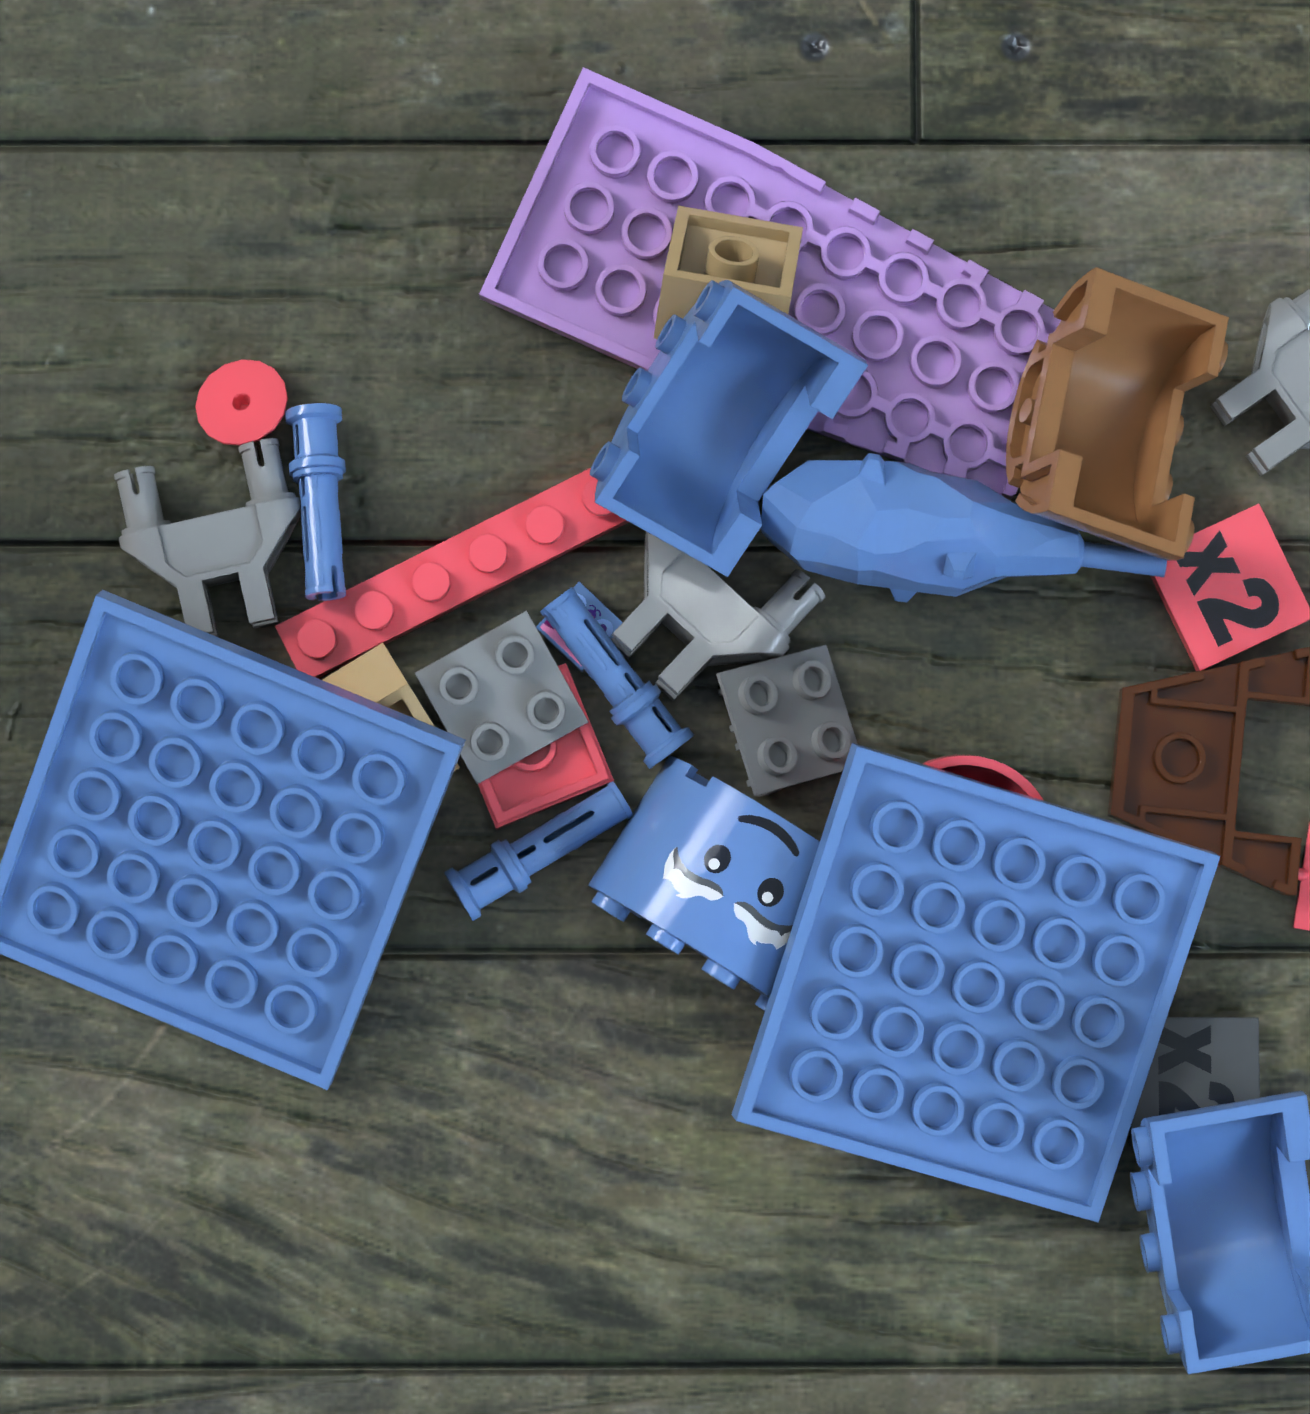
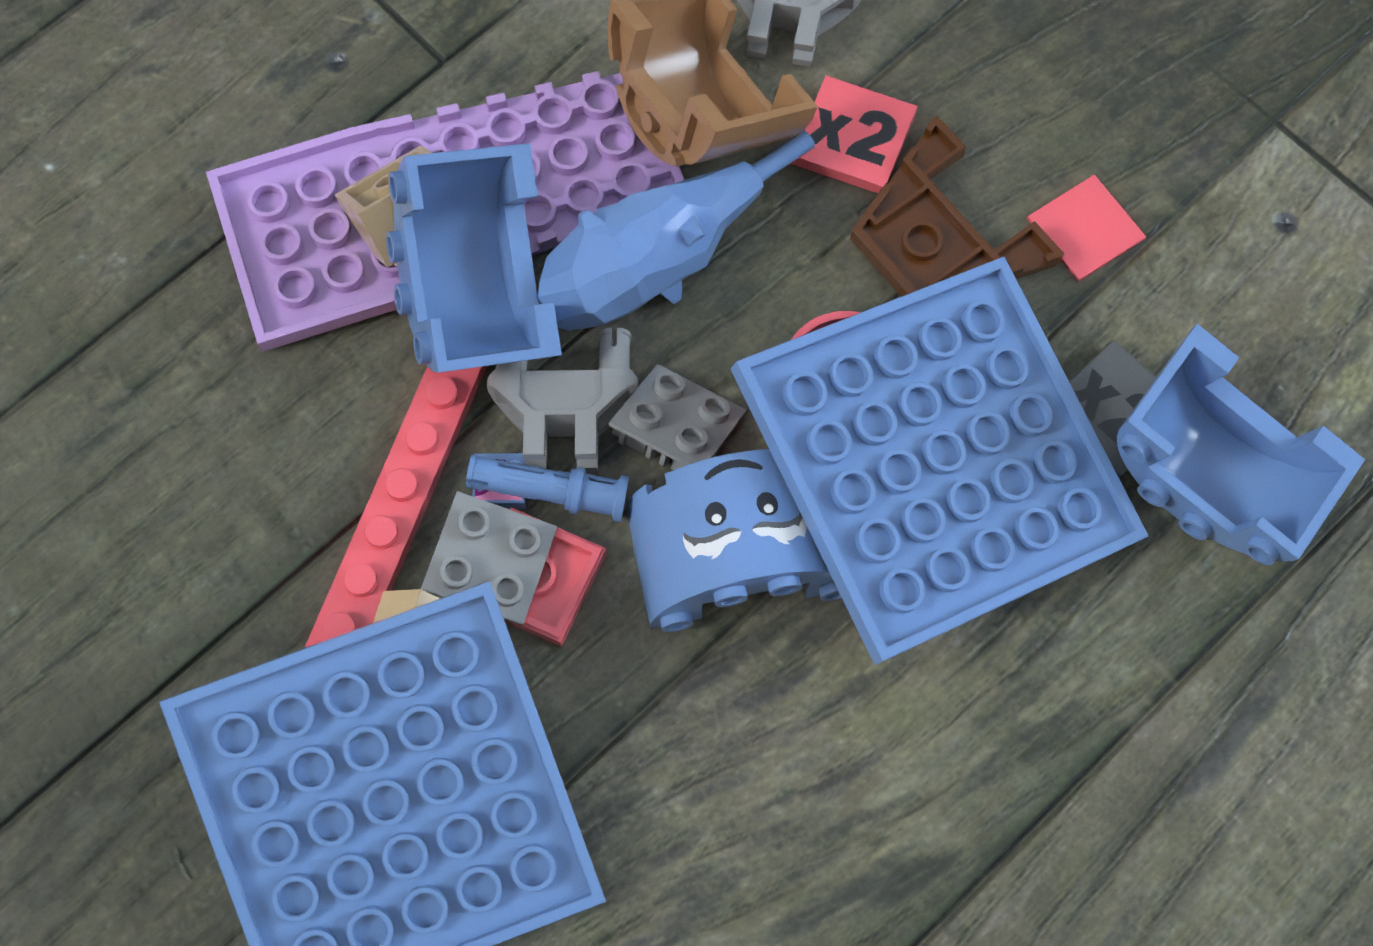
camera: 40 degrees left, 15 degrees down
light grey connector [114,438,301,637] -> none
coral piece [195,360,288,446] -> none
medium blue pin [285,403,346,601] -> none
medium blue pin [444,781,633,921] -> none

